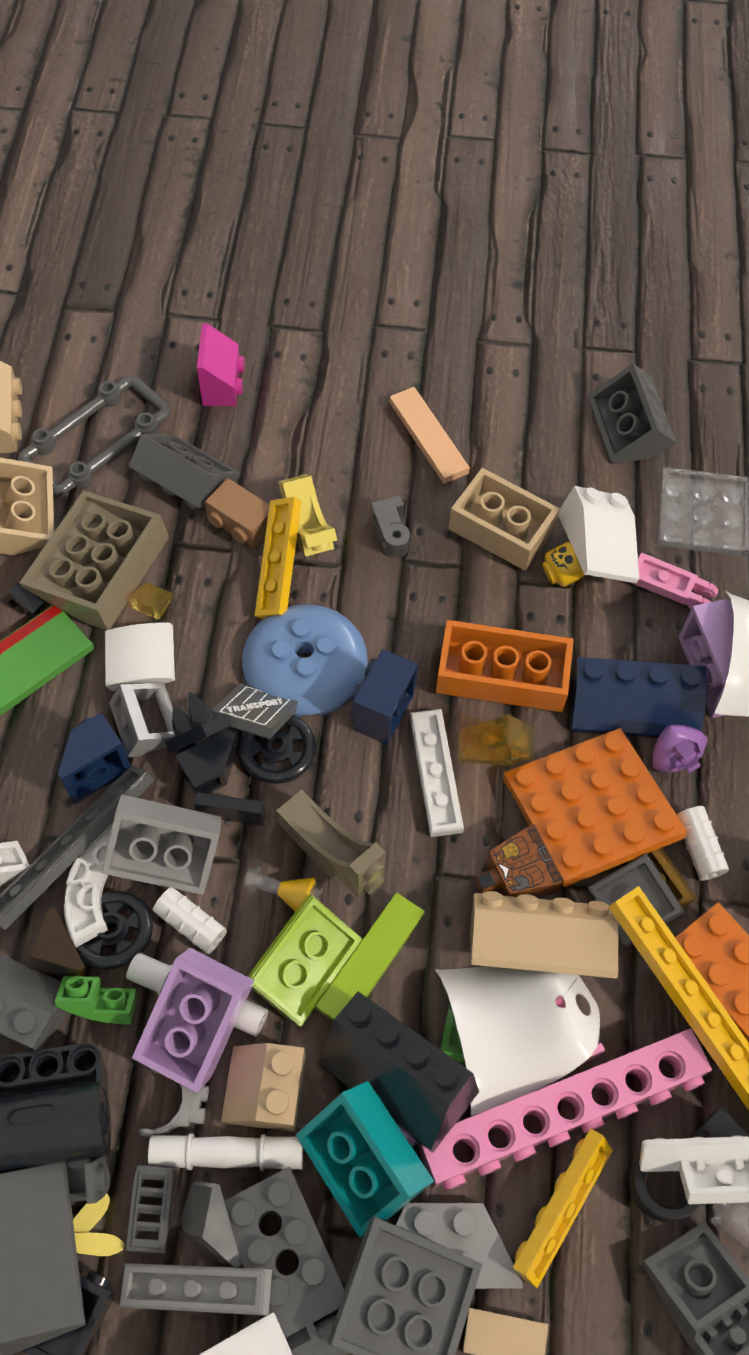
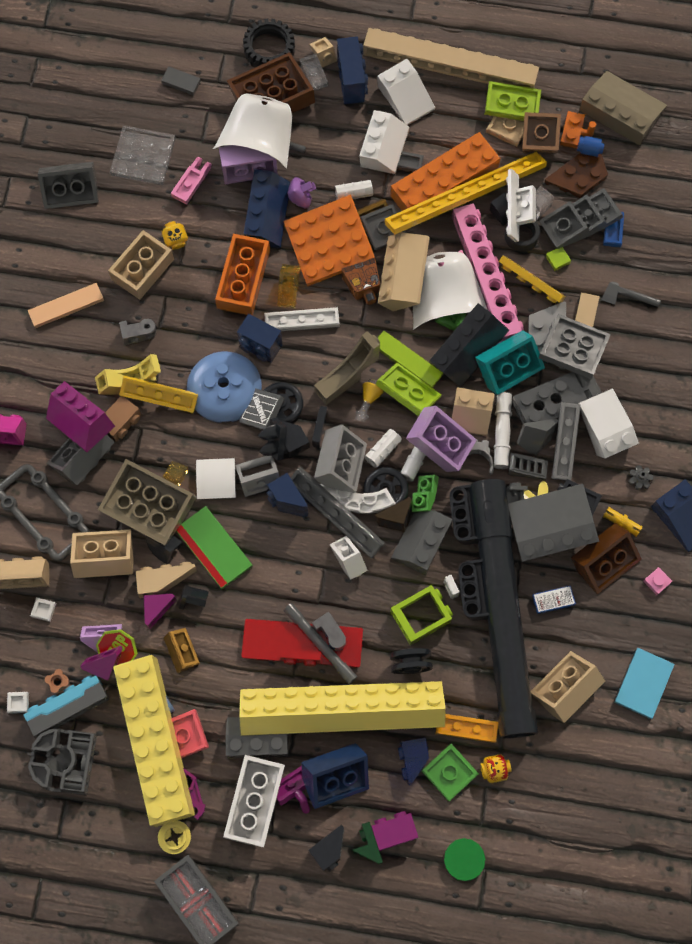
camera: 85 degrees left, 10 degrees up
white slope [559,486,639,583] -> none
none -> magenta slope [46,381,115,452]
none -> lime tile [546,247,571,271]

